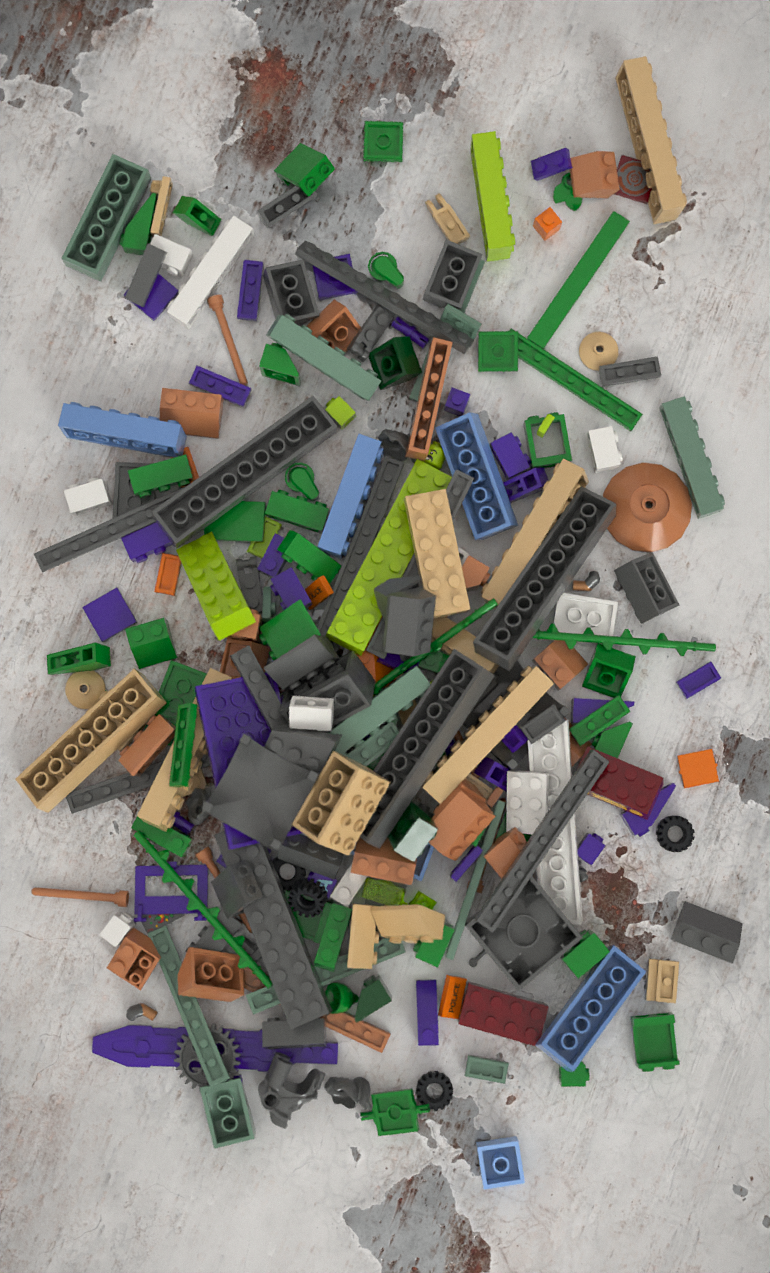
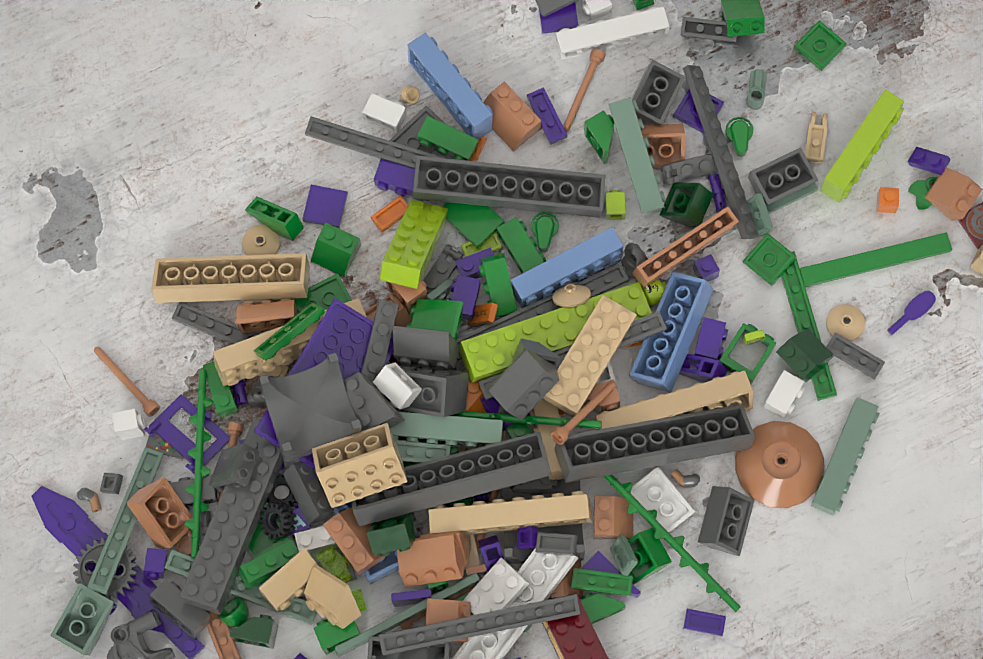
camera: 45 degrees right, 10 degrees down
nougat slope [107,927,161,991] -> none
dark purple plate [237,260,264,321] -> none
none -> dark grey tile [100,473,123,494]
none -> dark purple brick [143,548,167,580]
none -> tan tile [400,85,420,104]
none -> nougat piece [551,381,616,445]
none -> tan dish [552,284,591,307]
none -> sand green plate [610,534,638,576]
none -> sand green piece [747,69,767,110]
none -> dark green slope [776,328,834,383]
none -> dark purple piece [887,291,936,335]

